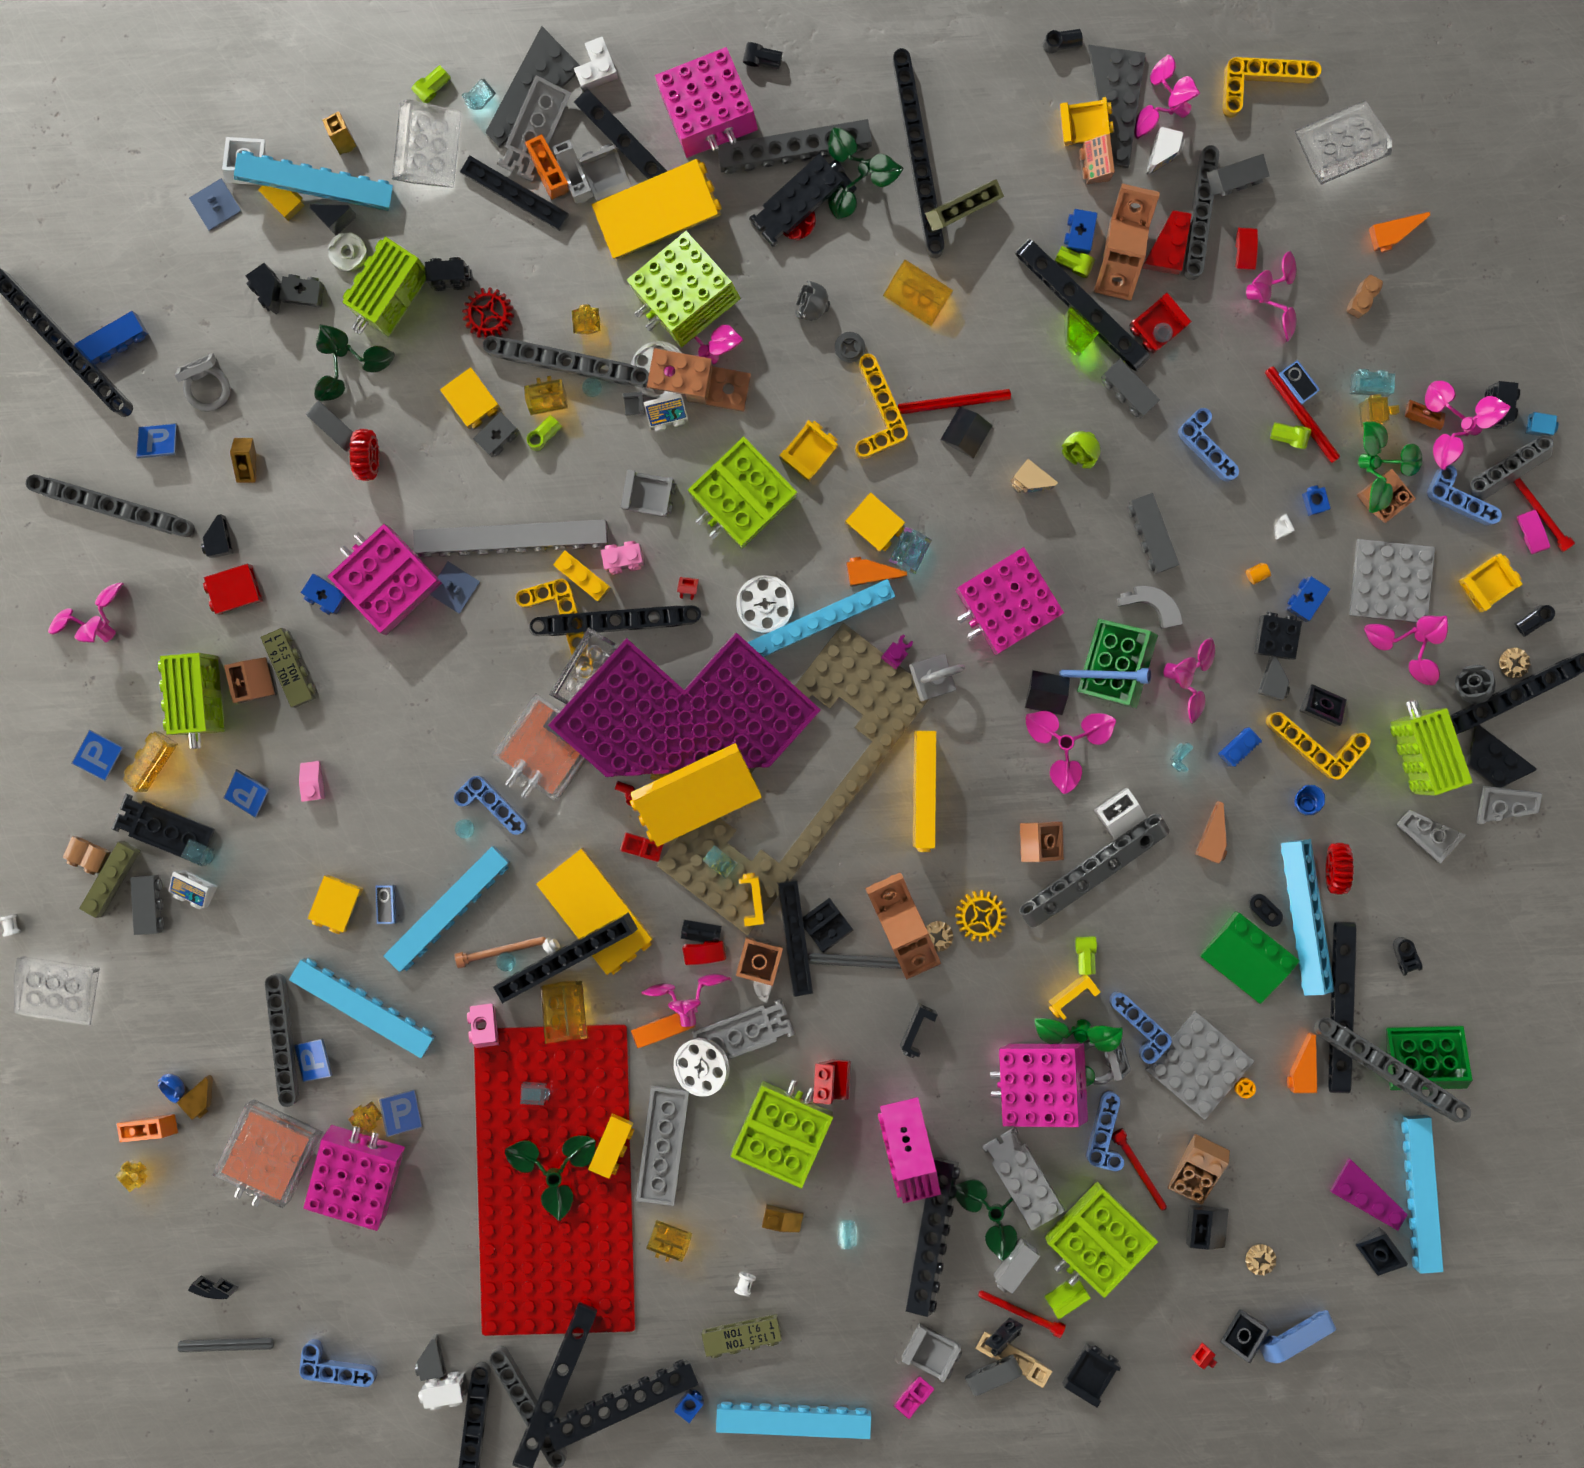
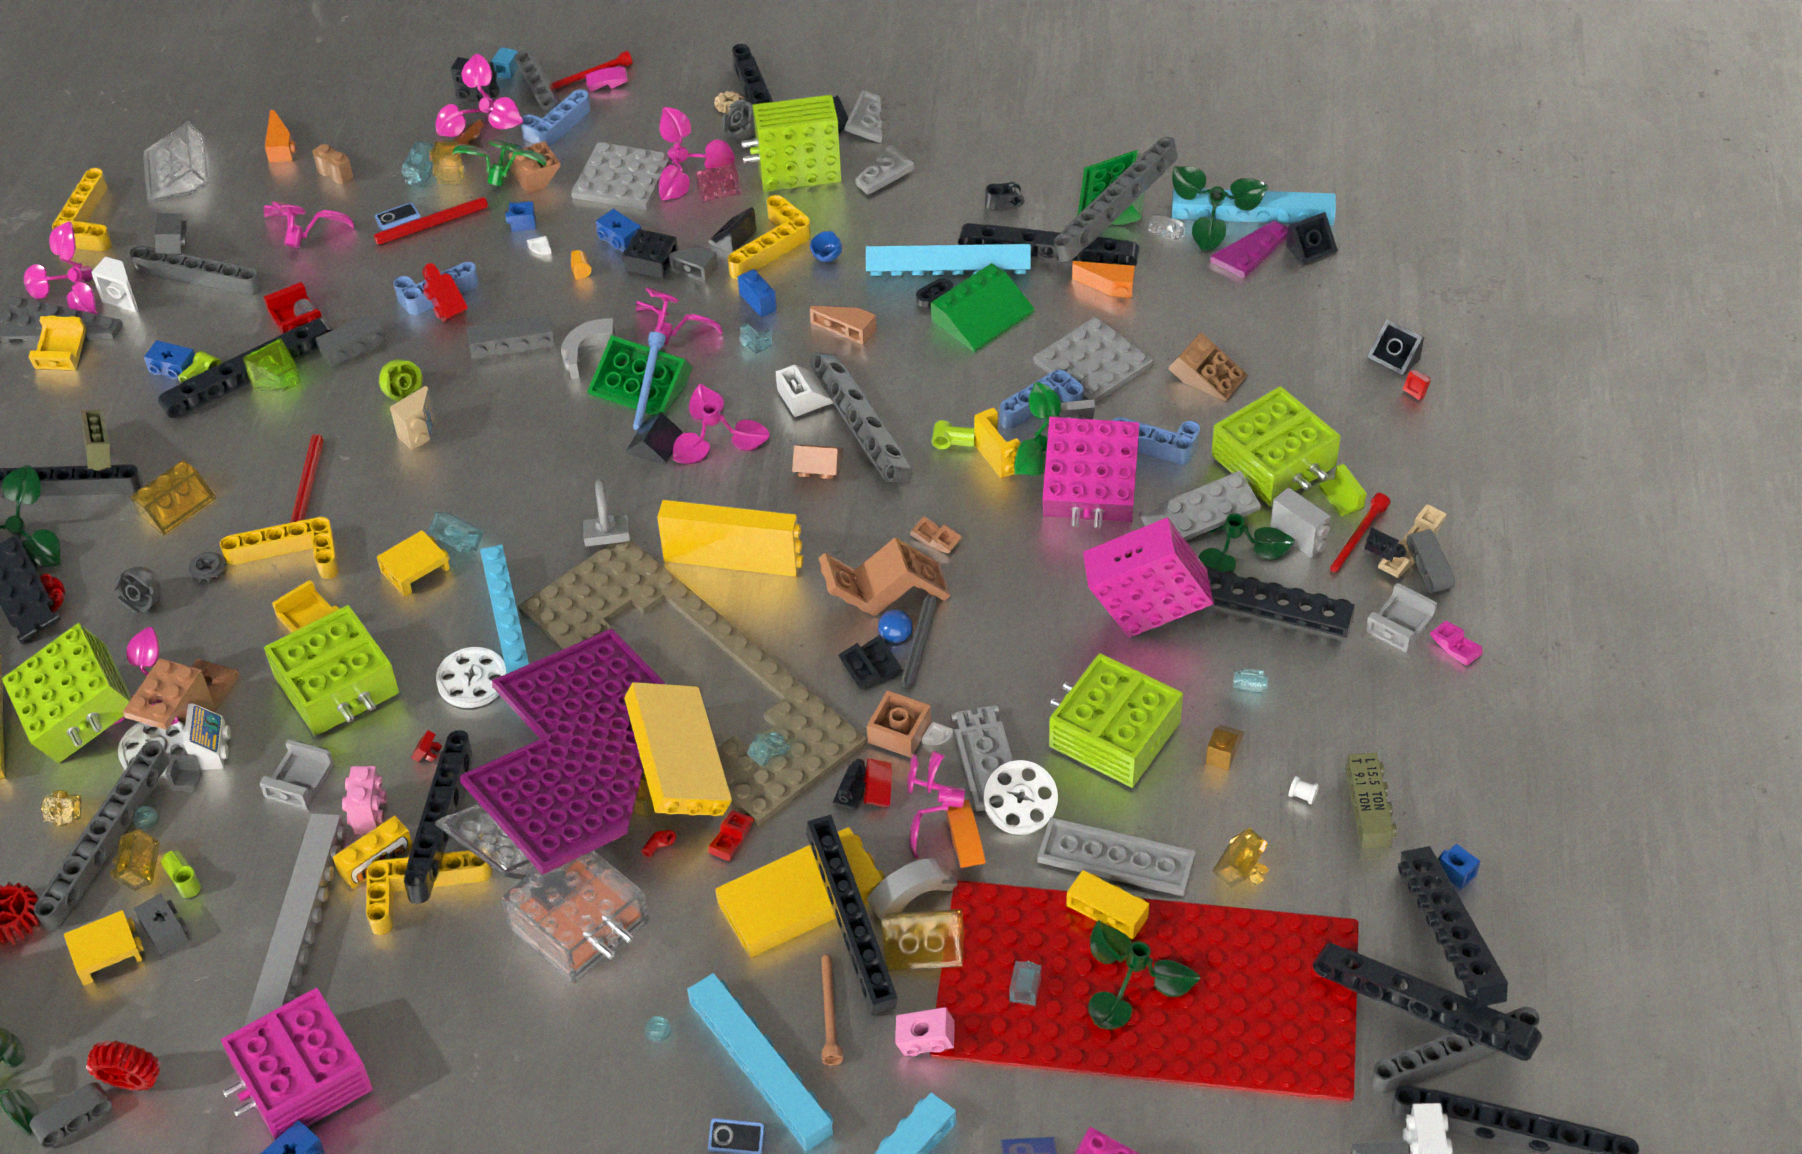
camera: 75 degrees left, 40 degrees down
sand blue piece [430,561,480,614] -> none
medium blue beam [454,776,527,835] -> none
clear light blue plate [496,952,516,971] -> none
white plate [543,937,560,955] -> none
medium azure brick [716,1402,871,1439] -> none
yellow panel [739,873,765,926] -> none
black plate [777,880,813,997] -> none
red panel [813,1059,851,1105] -> none
orange slope [846,557,907,586] -> none
magenta plate [881,634,913,670] -> none
black panel [900,1003,938,1058] -> none
black slope [940,406,993,459] -> none
dark pink piece [955,547,1064,655] -> none
yellow gear [955,890,1007,942] -> none
black panel [1062,1344,1121,1408] -> none
nougat slope [1080,134,1115,184] -> none
nougat bracket [1094,184,1160,301] -> none
red piece [1111,1128,1167,1211] -> none
red wedge [1142,210,1192,275] -> none
black slope [1186,1205,1229,1250] -> none
light orange wheel [1234,1077,1256,1099] -> none
red slope [1235,227,1258,270] -> none
tan gear [1245,1244,1277,1276] -> none
medium blue beam [1259,1310,1336,1363] -> none
lime piece [1270,422,1312,449] -> none
red gear [1325,843,1354,895] -> none
yellow panel [1458,553,1523,612] -> none
black piece [1514,605,1555,637] -> none
none -> red hinge [422,263,468,323]
none -> clear pink brick [695,164,740,202]
none -> light grey arch [867,858,958,918]
none -> blue hair [878,609,912,644]
none -> nougat slope [910,516,962,553]
none -> clear beam [1148,214,1185,240]
none -> dark green plant [1172,166,1268,252]

